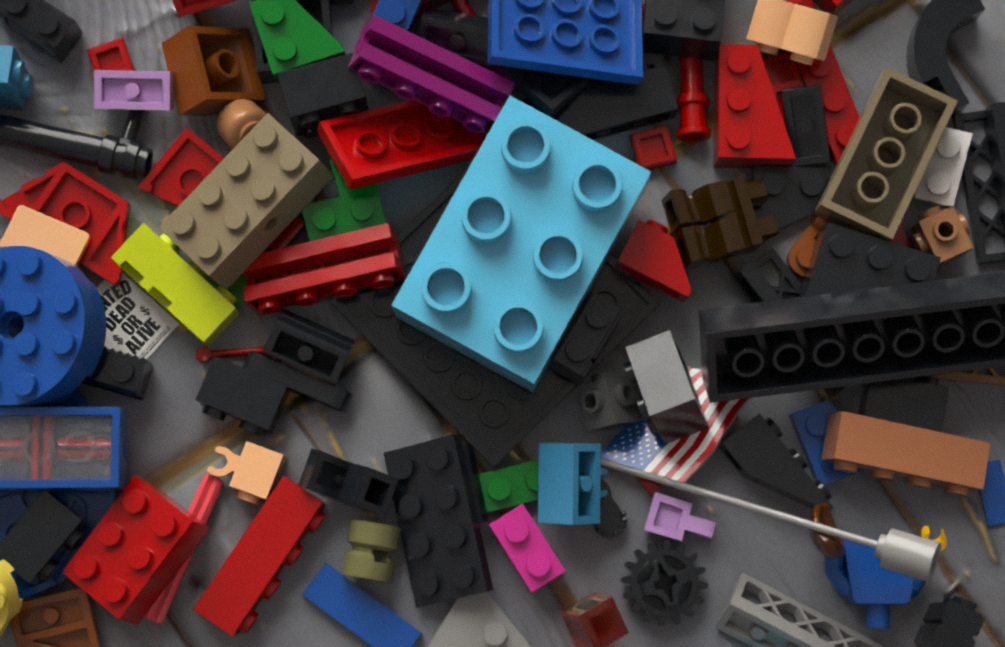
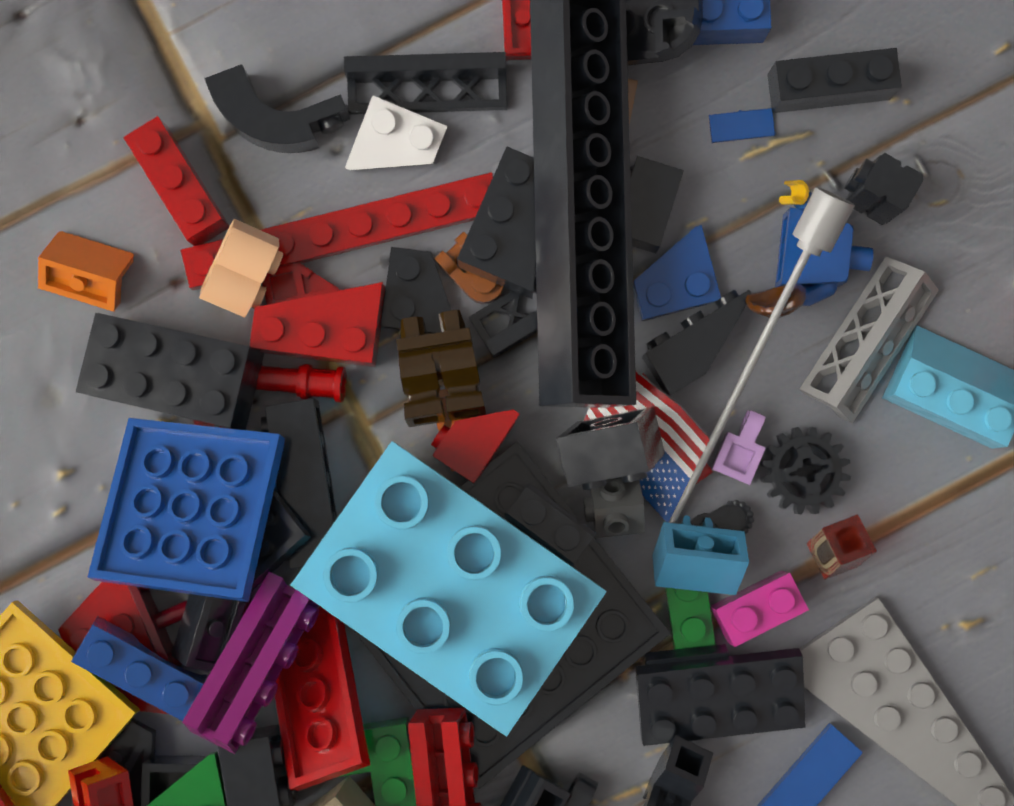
camera: 80 degrees left, 5 degrees up
olive wheel [341,520,401,584] -> none
red tile [629,125,677,171] -> none
black plate [782,84,831,167] -> none
dark tan brick [813,67,958,241] -> none
nougat brick [821,411,991,497] -> none
medium nougat brick [910,205,974,267] -> none

